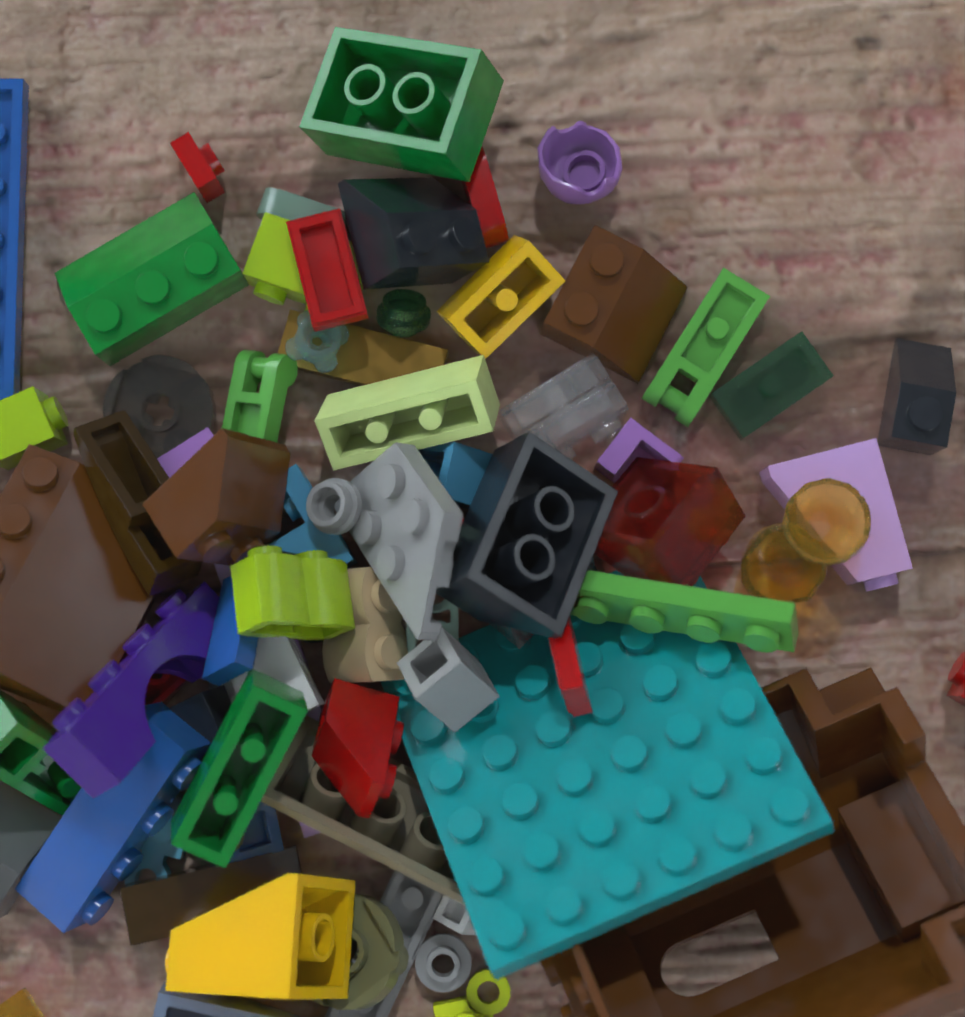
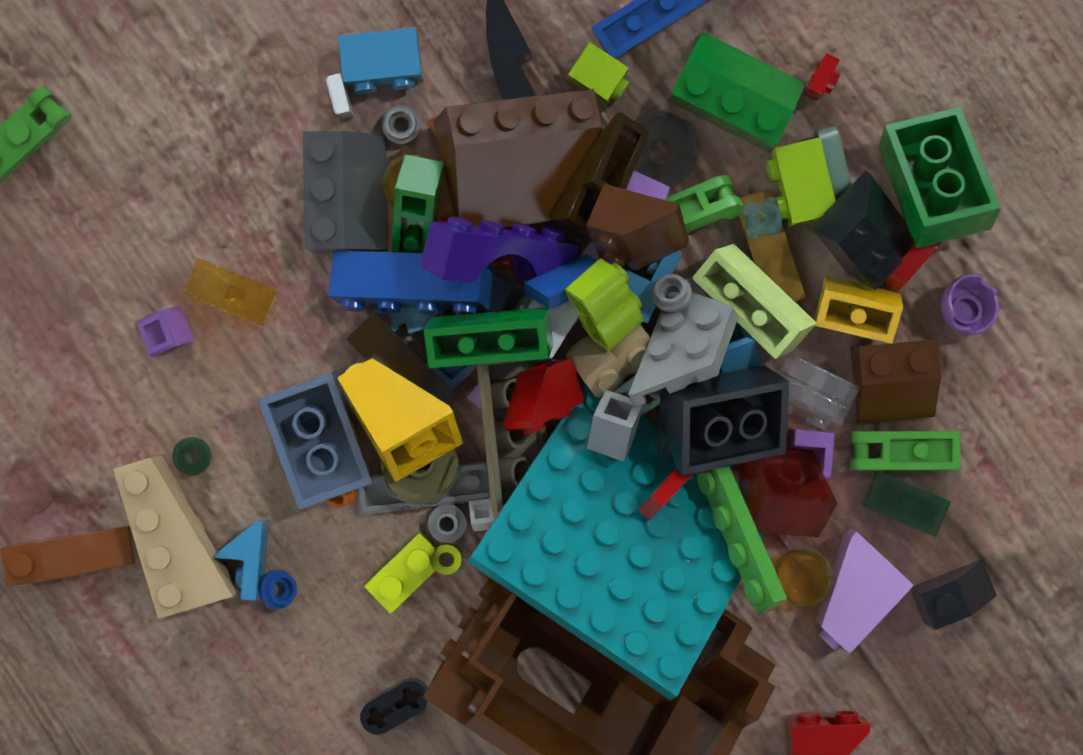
camera: 55 degrees right, 5 degrees up
red tile [286,208,369,332] -> none
clear green plate [376,289,431,337] -> none
clear yellow hair [783,478,871,567] -> none

